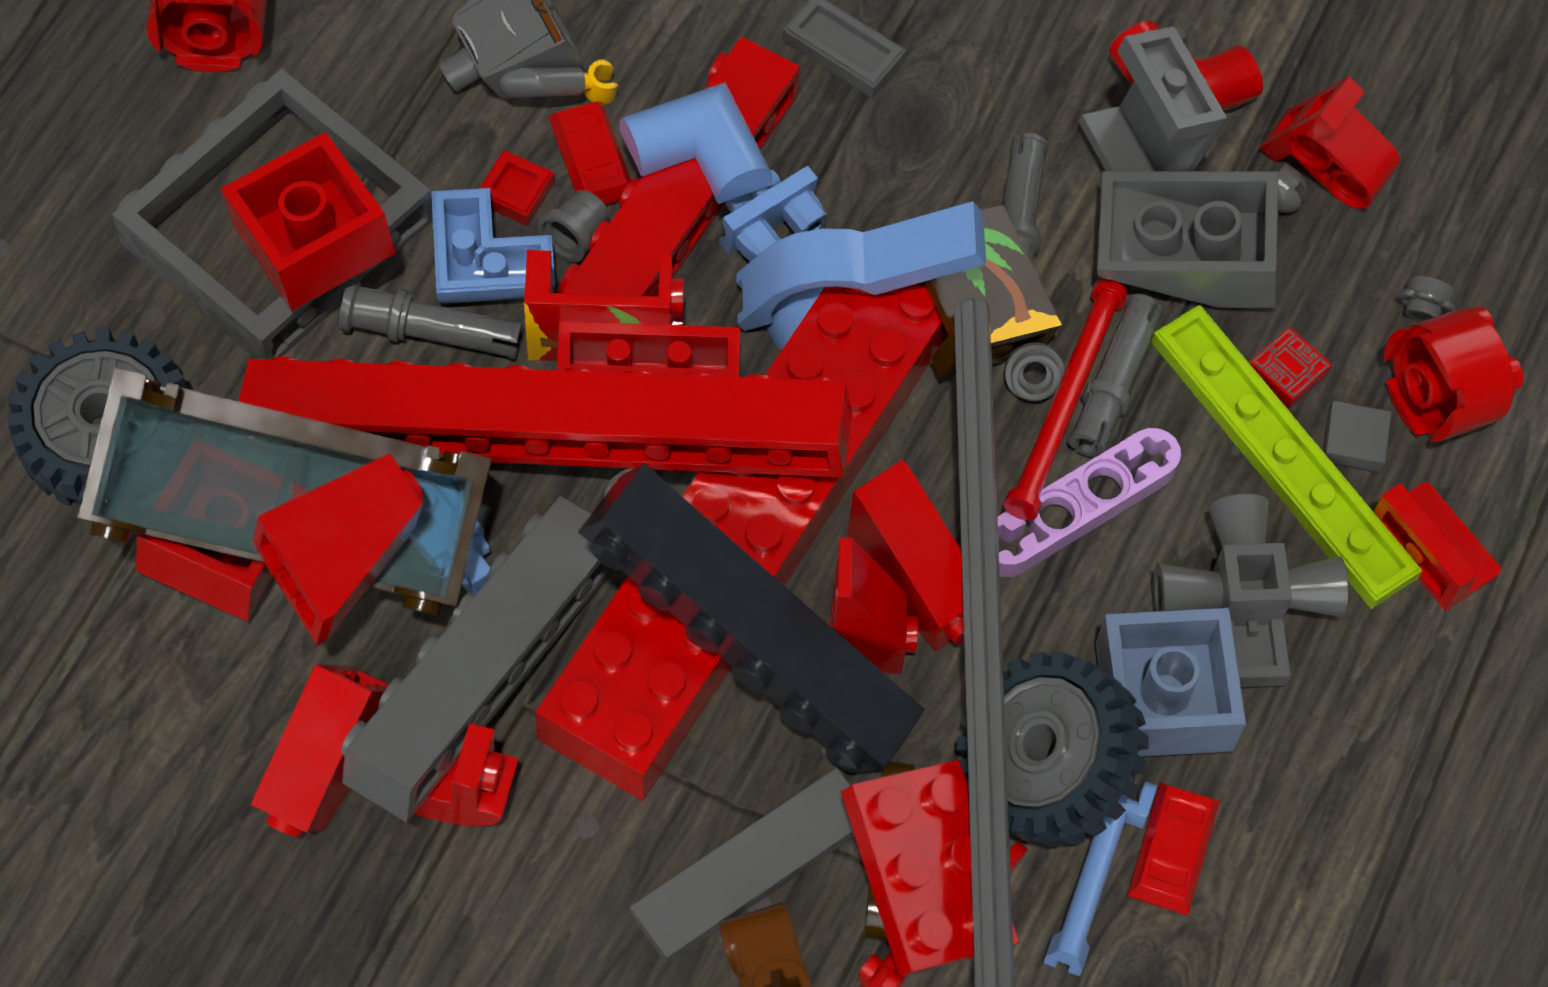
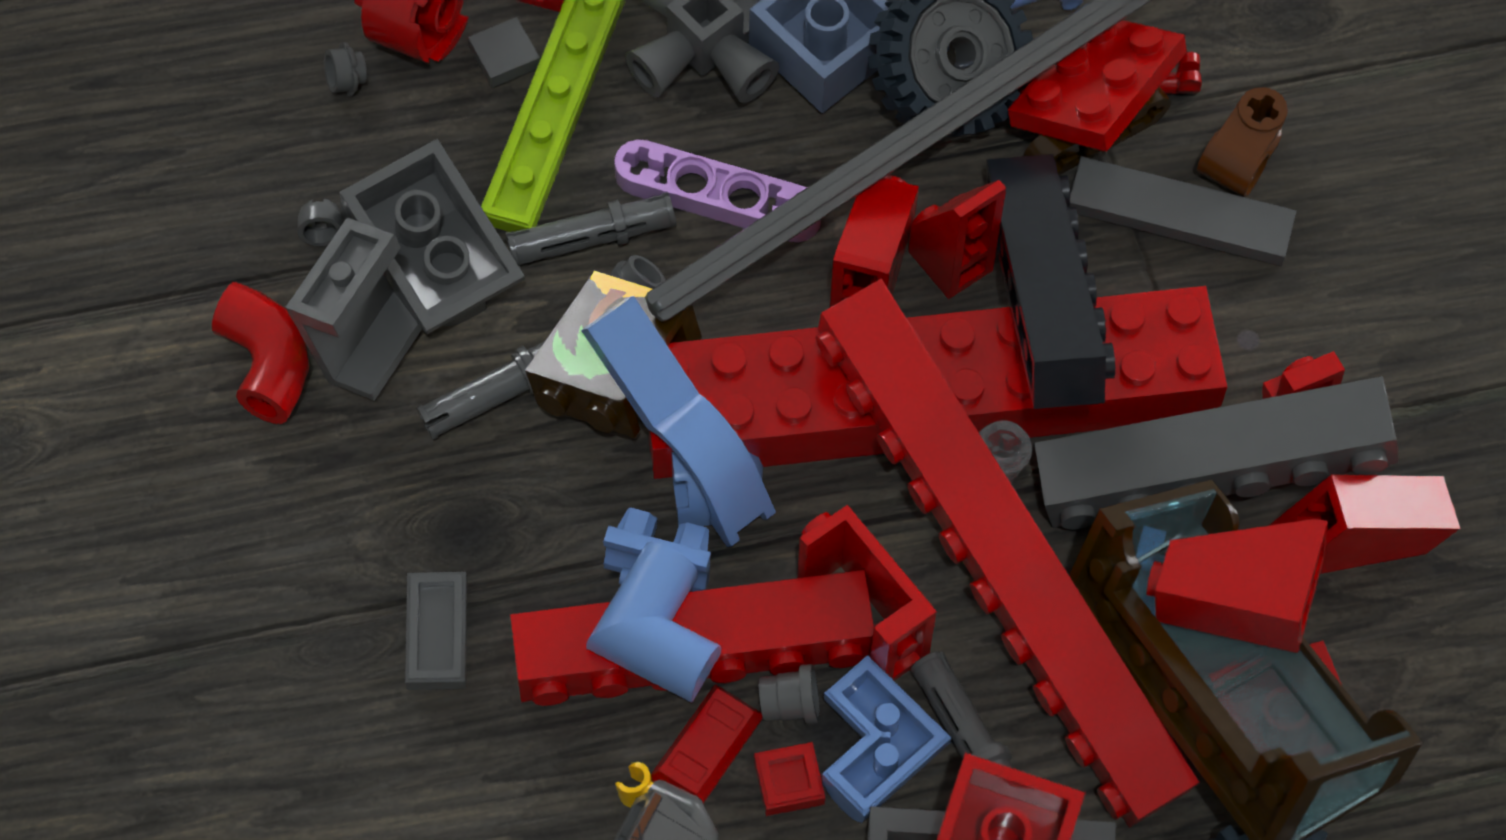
camera: 125 degrees left, 0 degrees up
red brick [557,321,740,377] -> none
red bar [1003,279,1128,520] -> none
red tile [1249,327,1332,409] -> none
red tile [1259,76,1400,209] -> none

